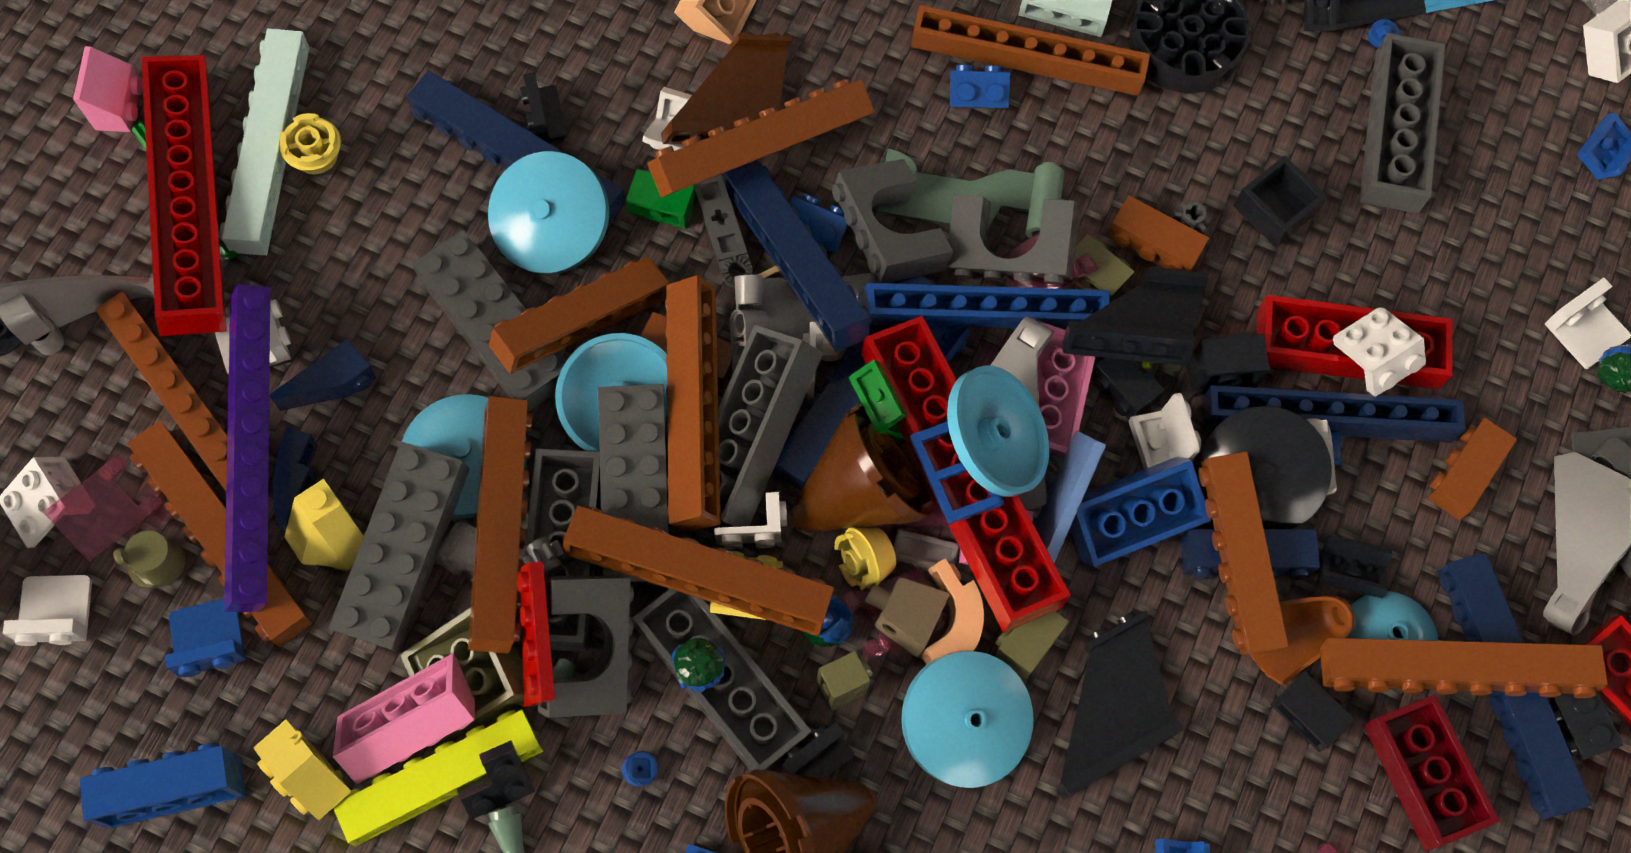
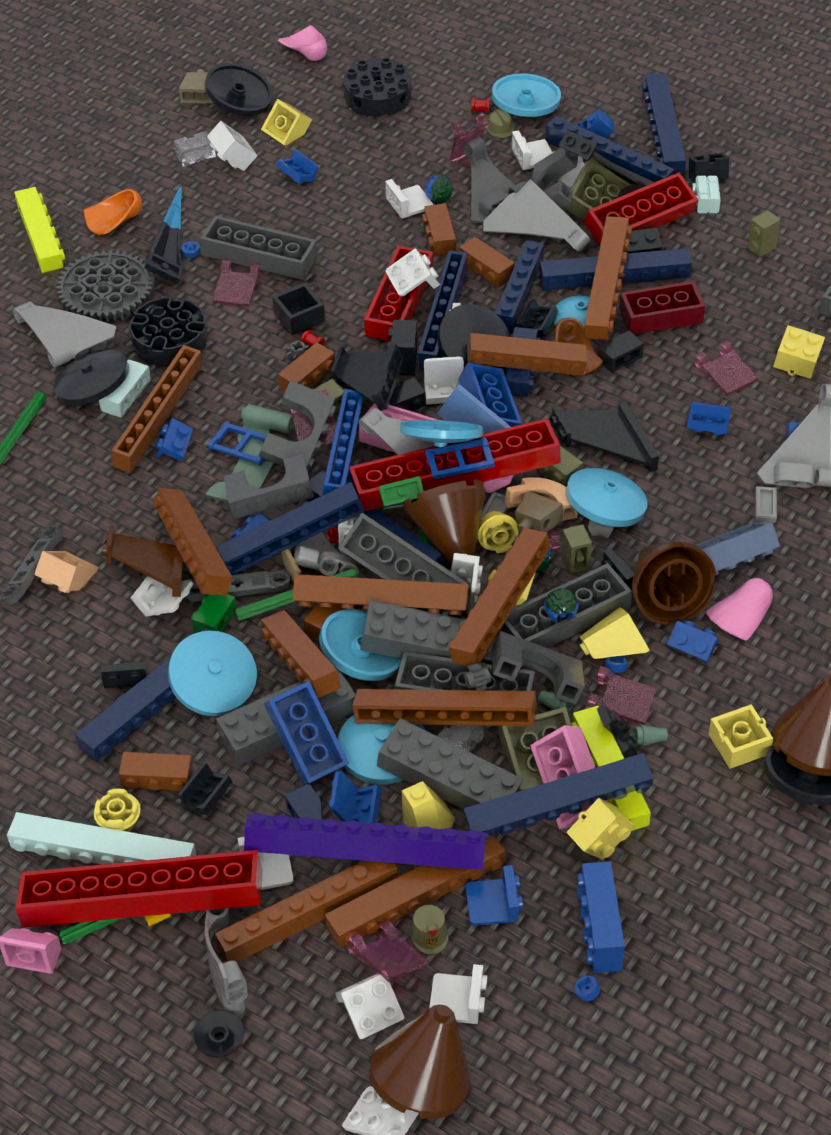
camera: 75 degrees left, 20 degrees down
red wing [517,561,555,707] -> none
none -> dark orange brick [119,752,193,791]
none -> black bracket [178,763,233,815]
none -> blue window [208,422,267,465]
none -> clear pink flag [212,259,261,307]
none -> green axle [235,569,358,621]
none -> blue brick [264,681,349,786]
none -> red bush [300,330,326,348]
none -> blue bracket [329,770,382,824]
none -> dark orange brick [422,203,456,256]
none -> dark blue brick [464,753,653,841]
none -> dark blue brick [495,240,544,334]
none -> blue tile [574,975,600,1001]
none -> light yellow slope [579,607,650,659]
none -> clear pink flag [586,667,656,725]

